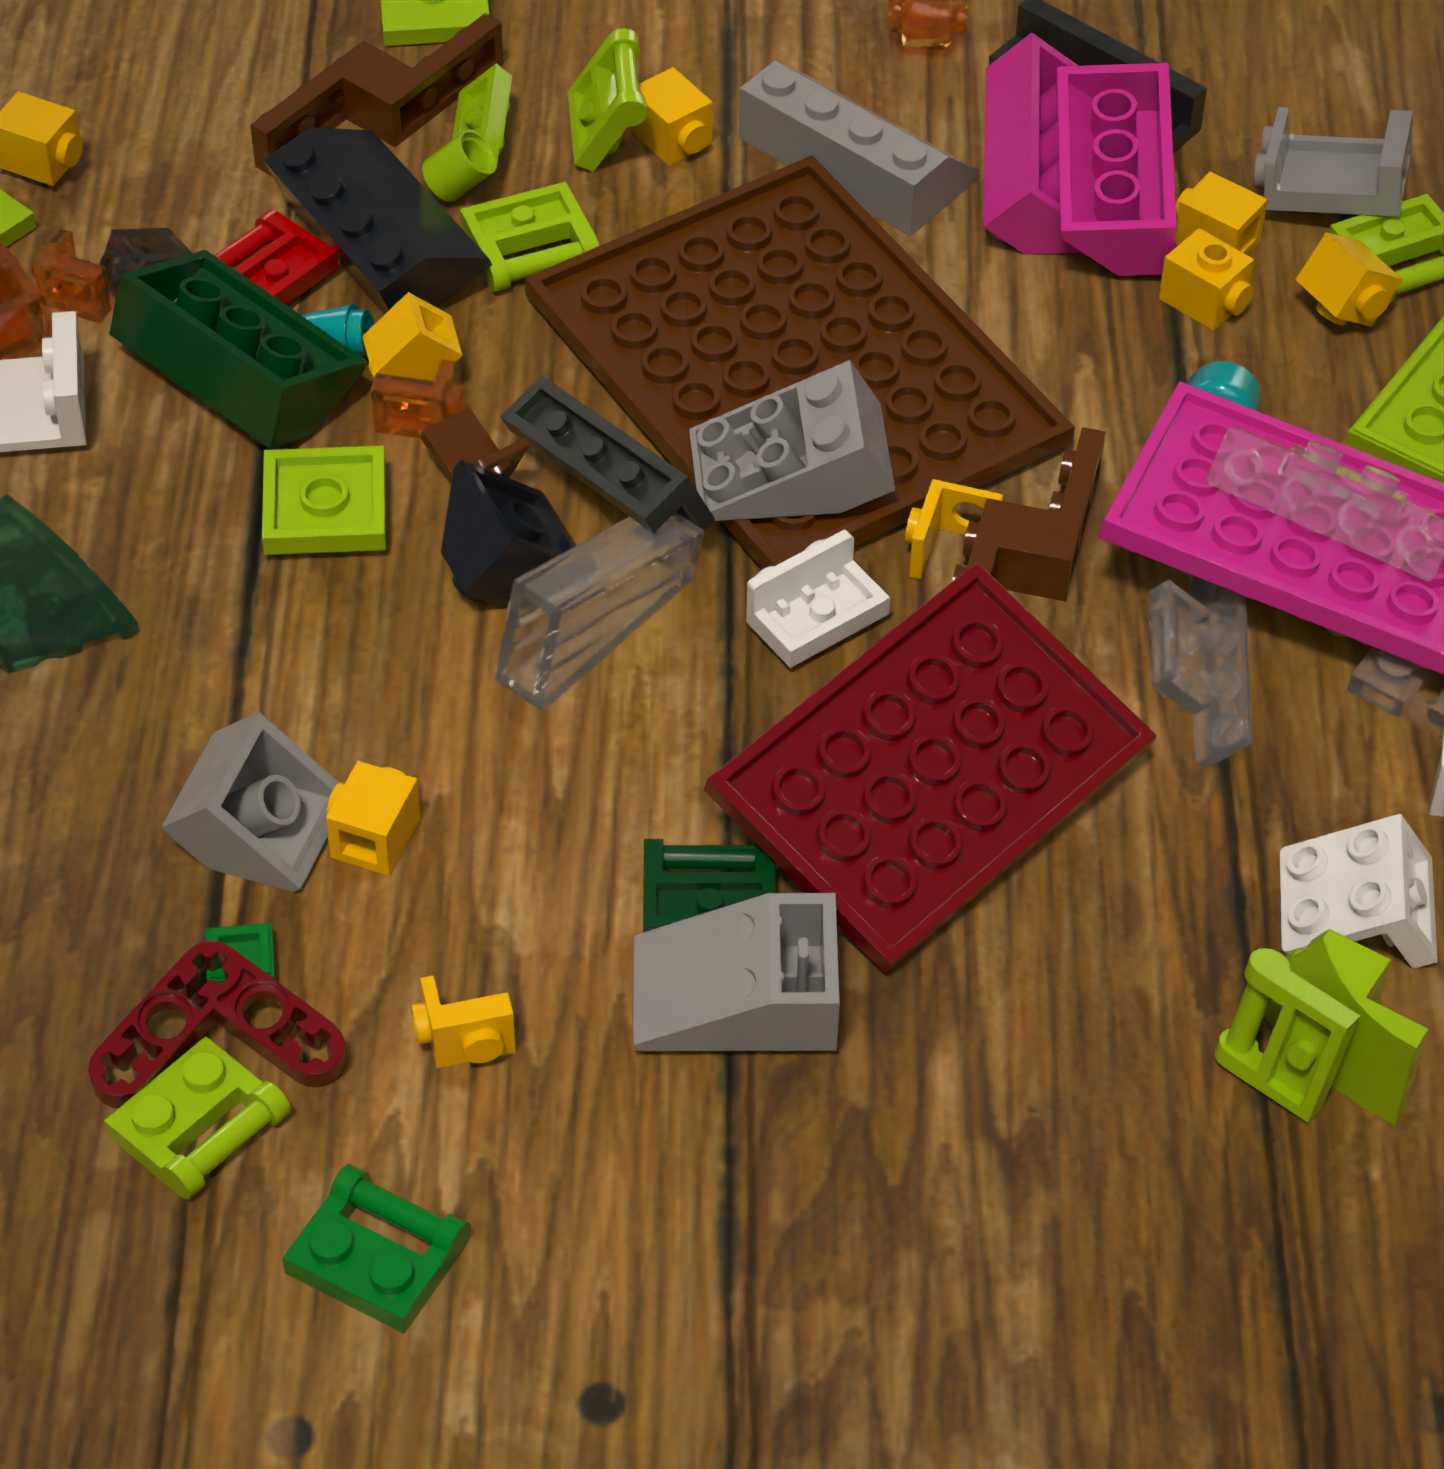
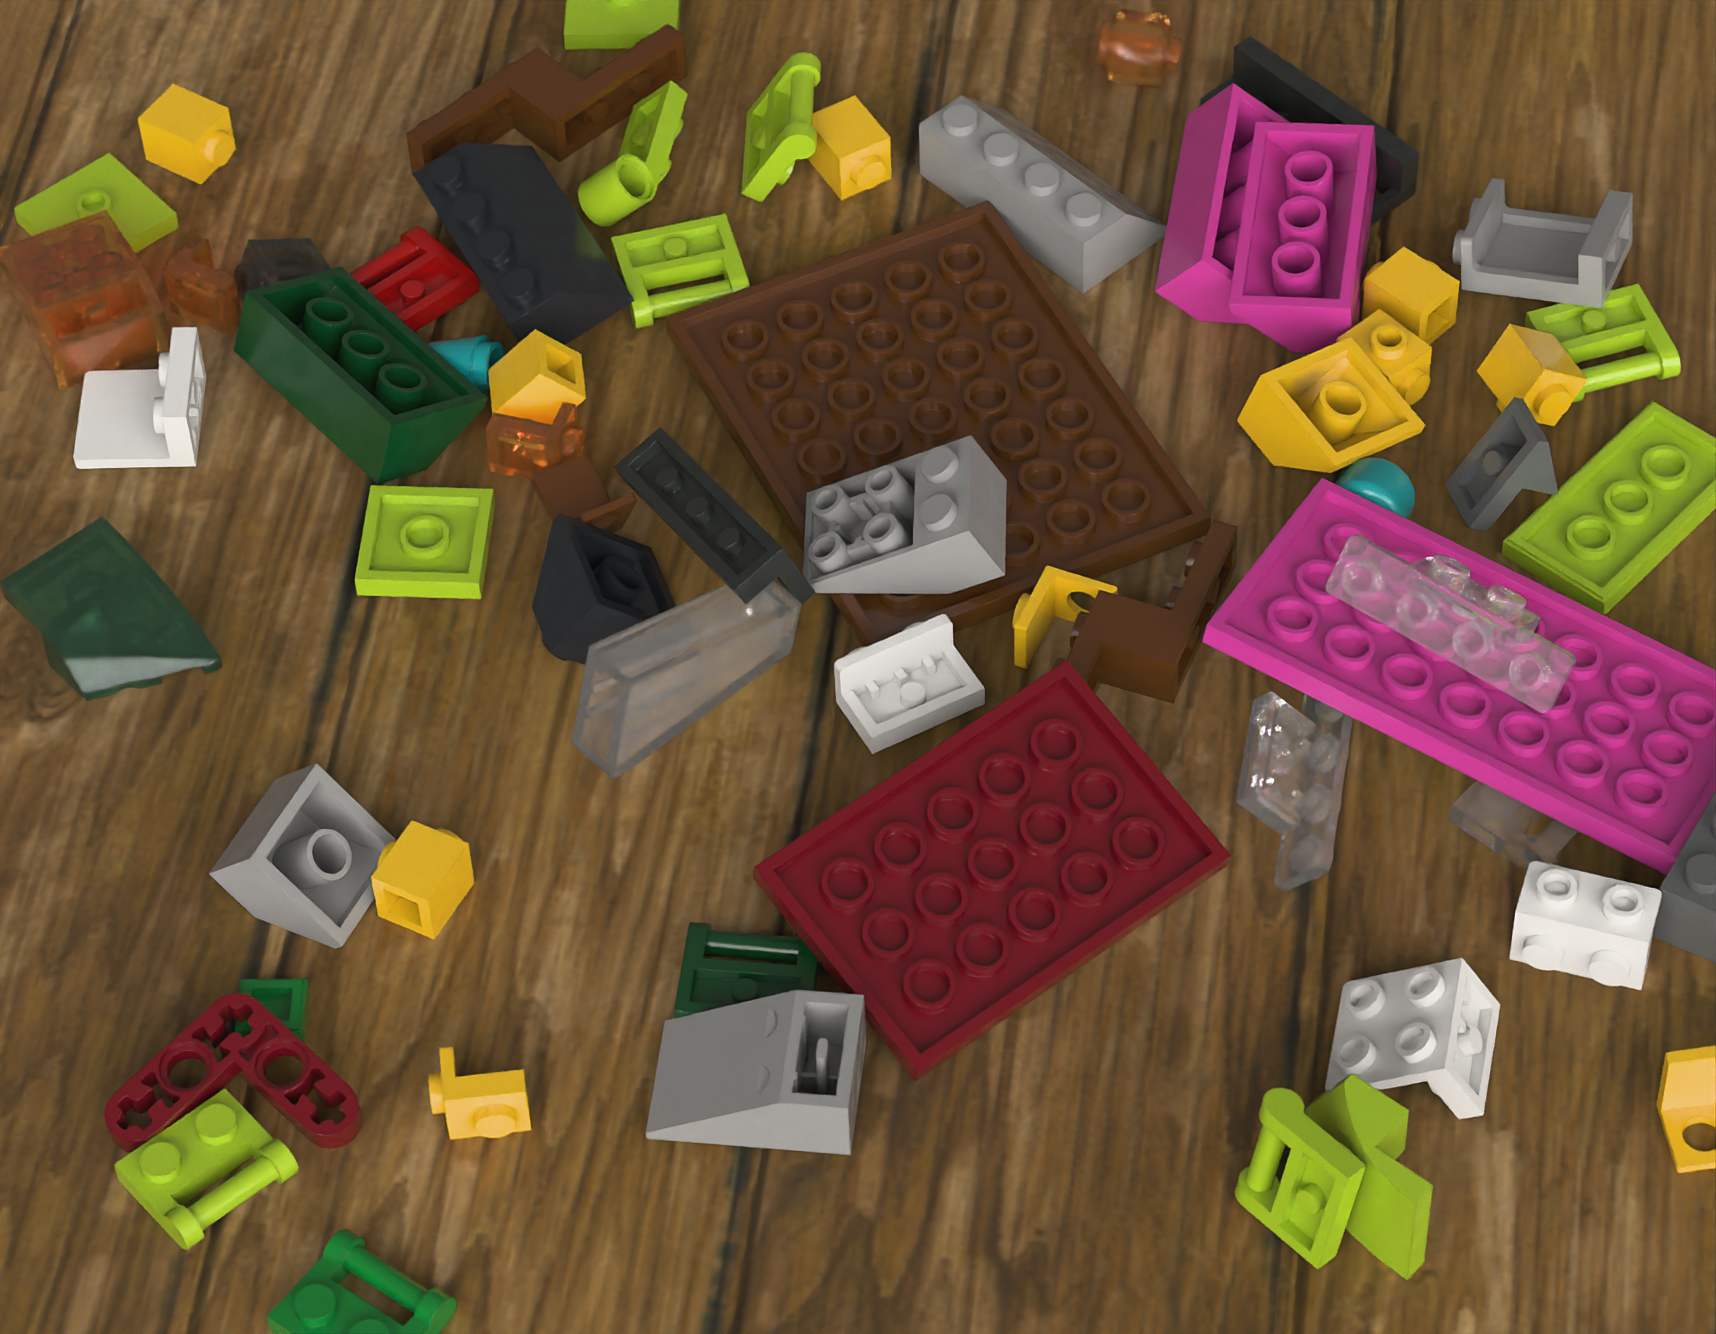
camera: 10 degrees right, 0 degrees up
none -> yellow slope [1237,336,1425,473]
none -> dark grey slope [1444,397,1558,532]

